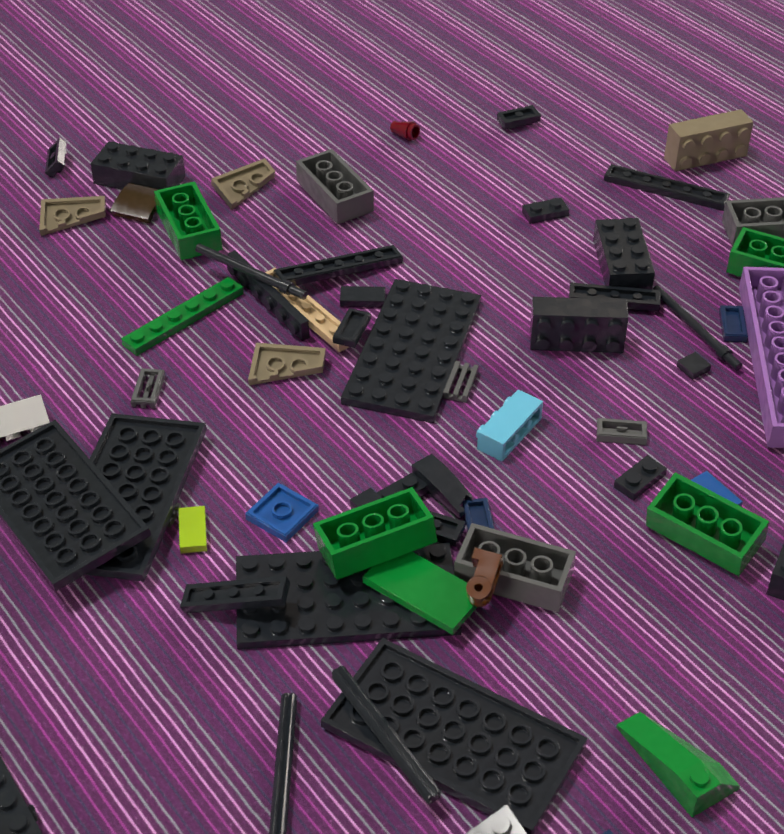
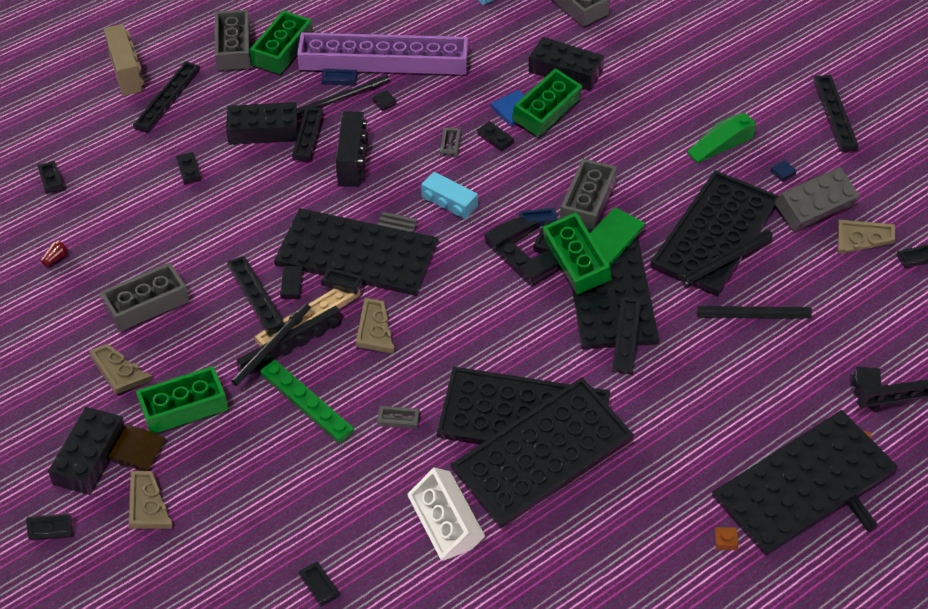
camera: 90 degrees left, 5 degrees up
lime tile [179,506,207,554] -> none
blue tile [245,482,319,542] -> none
reddish brown leg [466,548,503,607] -> none

